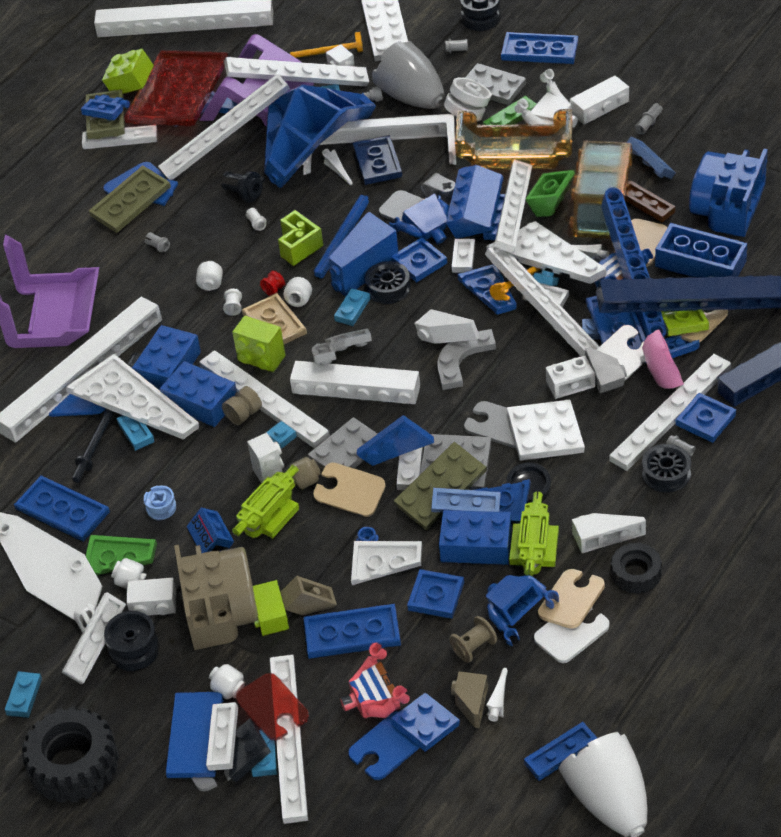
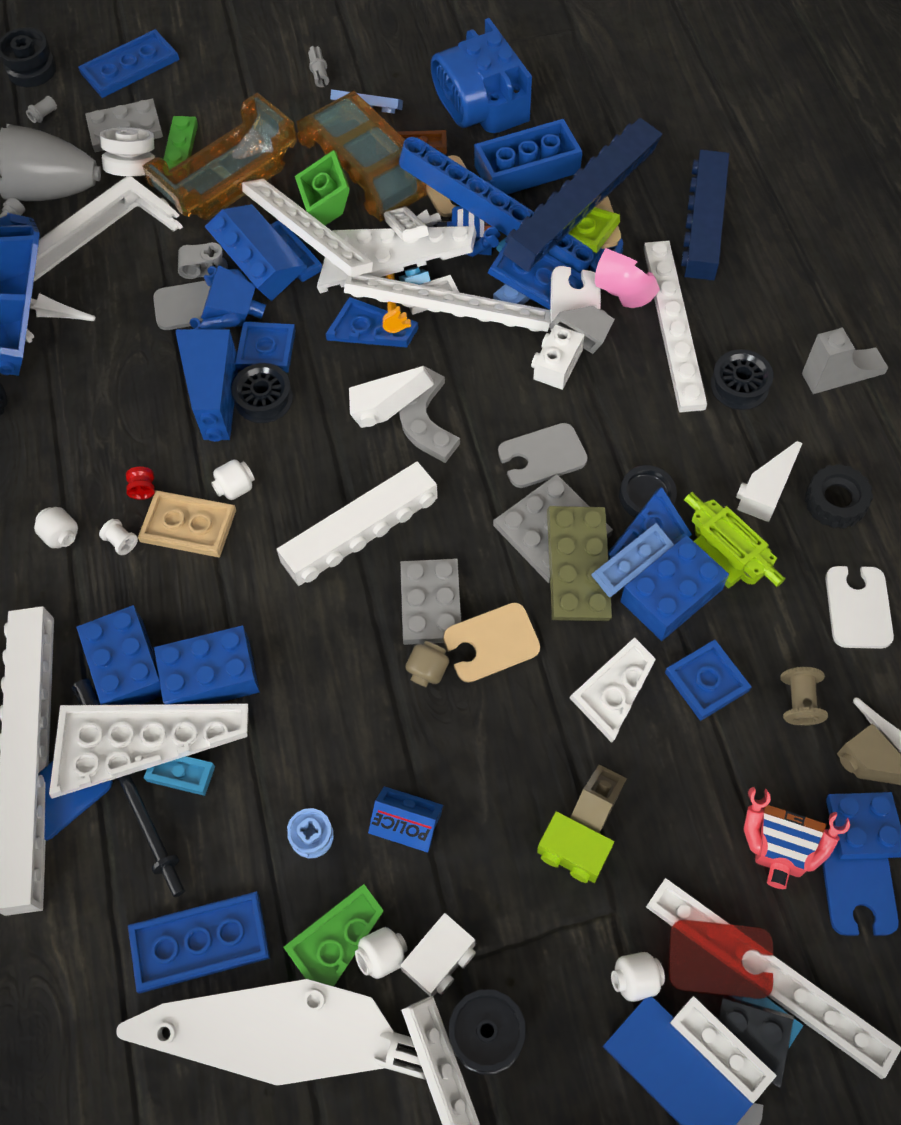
camera: 50 degrees left, 15 degrees up
dark tan brick [174,545,258,650] -> none
white plate [199,350,330,449] -> none
dark tan wheel [222,386,262,425] -> none
lime brick [232,316,286,372] -> none
lime piece [232,465,299,538] -> none
white pin [246,208,266,231] -> none
white brick [247,433,284,483] -> none
dark azure plate [266,421,297,449] -> none
lime brick [278,210,323,266] -> none
white head [284,277,312,307] -> none
blue tile [304,604,401,659] -> none
light grey plate [312,328,372,365] -> none
blue axle [314,195,369,278] -> none
dark azure plate [334,288,370,326] -> none
dark blue plate [353,135,402,185] -> none
blue plate [356,527,379,541] -> none
blue wing [357,415,434,466] -> none
white plate [396,447,423,490] -> none
white plate [452,239,475,273] -> none
blue torso [486,575,559,646] -> none
white plate [507,400,584,461] -> none
white torso [514,69,578,133] -> none
tan piece [538,569,605,629] -> none
white brick [570,76,629,124] -> none
light grey pin [666,435,695,458] -> none
blue plate [676,393,736,443] -> none
none -> white head [211,459,255,500]
none -> clear piece [232,128,274,159]
none -> white tile [384,206,429,242]
none -> light grey arch [802,328,888,394]

